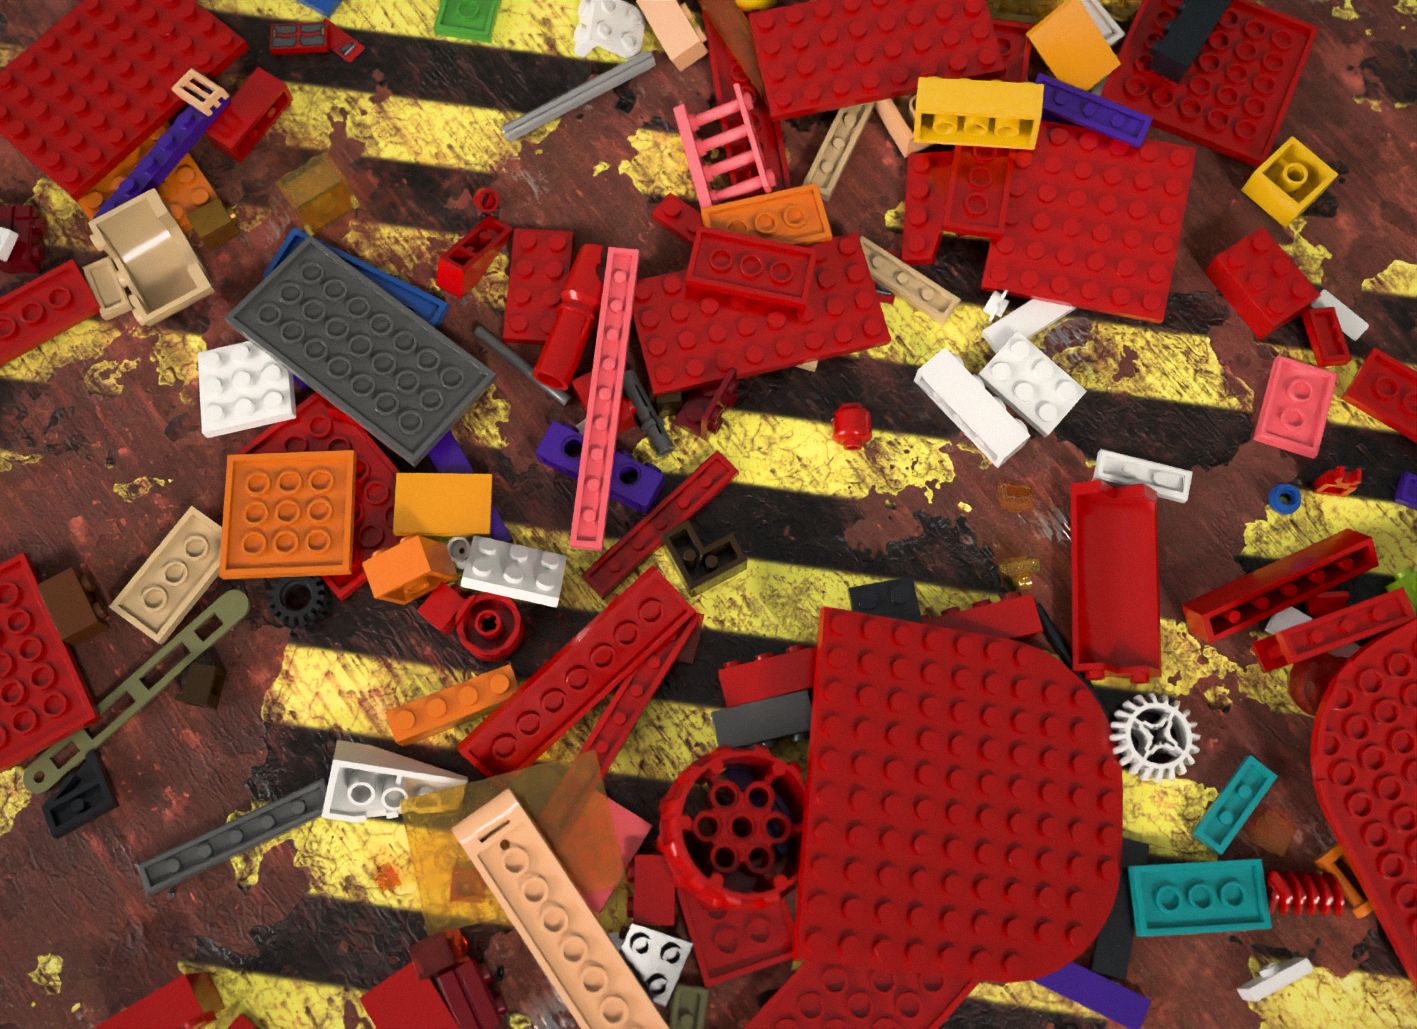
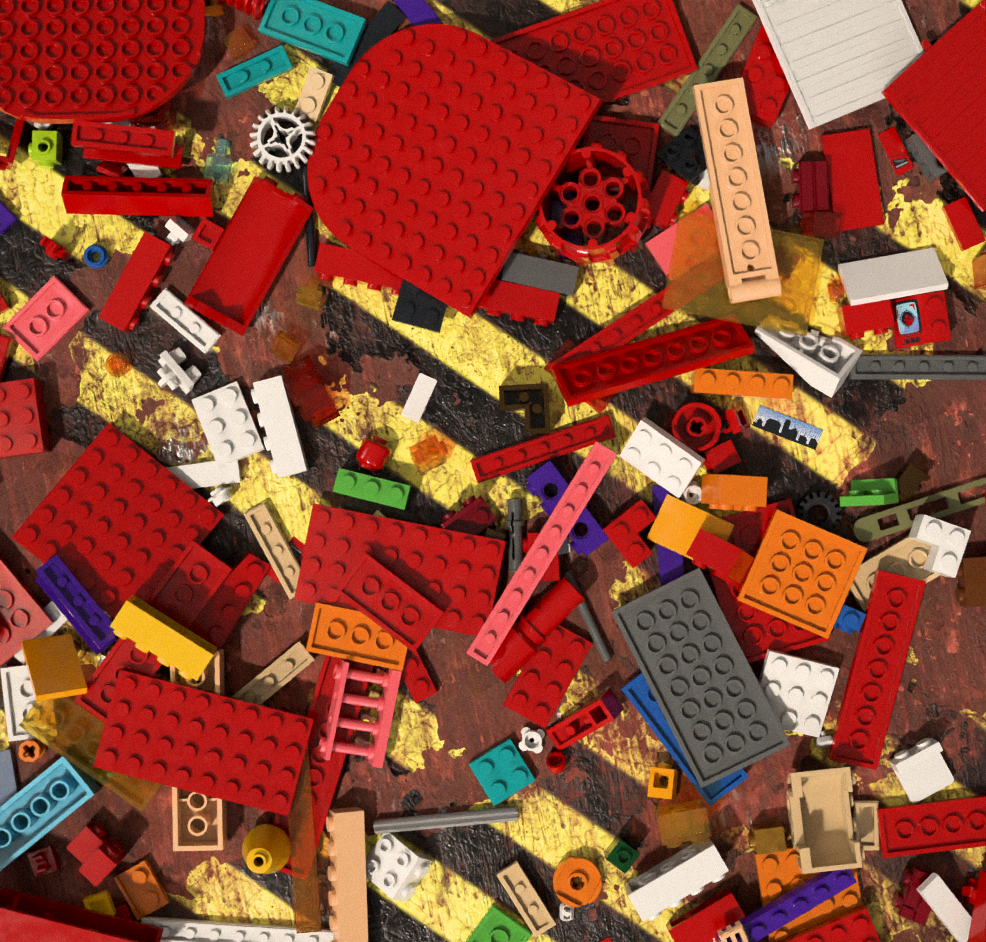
camera: 155 degrees left, 15 degrees up
none -> red brick [98,232,175,334]
none -> clear orange plate [105,352,130,377]
none -> white hips [157,348,201,395]
none -> white tile [165,216,196,246]
none -> red plate [191,217,225,251]
none -> clear light blue plate [203,138,233,184]
none -> clear red brick [283,354,341,429]
none -> tan plate [295,66,335,122]
none -> bright green brick [333,468,412,510]
none -> white sticker [401,373,437,423]
none -> clear orange brick [409,435,449,476]
none -> teal plate [468,738,536,806]
none -> tan plate [496,860,556,938]
none -> white plate [519,727,545,753]
none -> orange plate [553,856,602,907]
none -> white rock [559,902,574,921]
none -> red brick [602,499,657,568]
none -> dark green brick [604,833,640,874]
none -> white brick [624,835,729,922]
none -> light orange brick [647,763,678,800]
none -> red brick [686,528,755,585]
none -> red tile [720,405,750,434]
none -> sticker [752,406,823,450]
none -> white rock [816,731,833,748]
none -> red plate [828,569,926,770]
none -> blue brick [834,604,866,634]
none -> red brick [837,299,895,340]
none -> white tile [838,248,948,306]
none -> bright green bracket [840,478,899,507]
none -> white bracket [889,738,954,803]
none -> red slope [890,291,952,349]
none -> white brick [908,514,971,578]

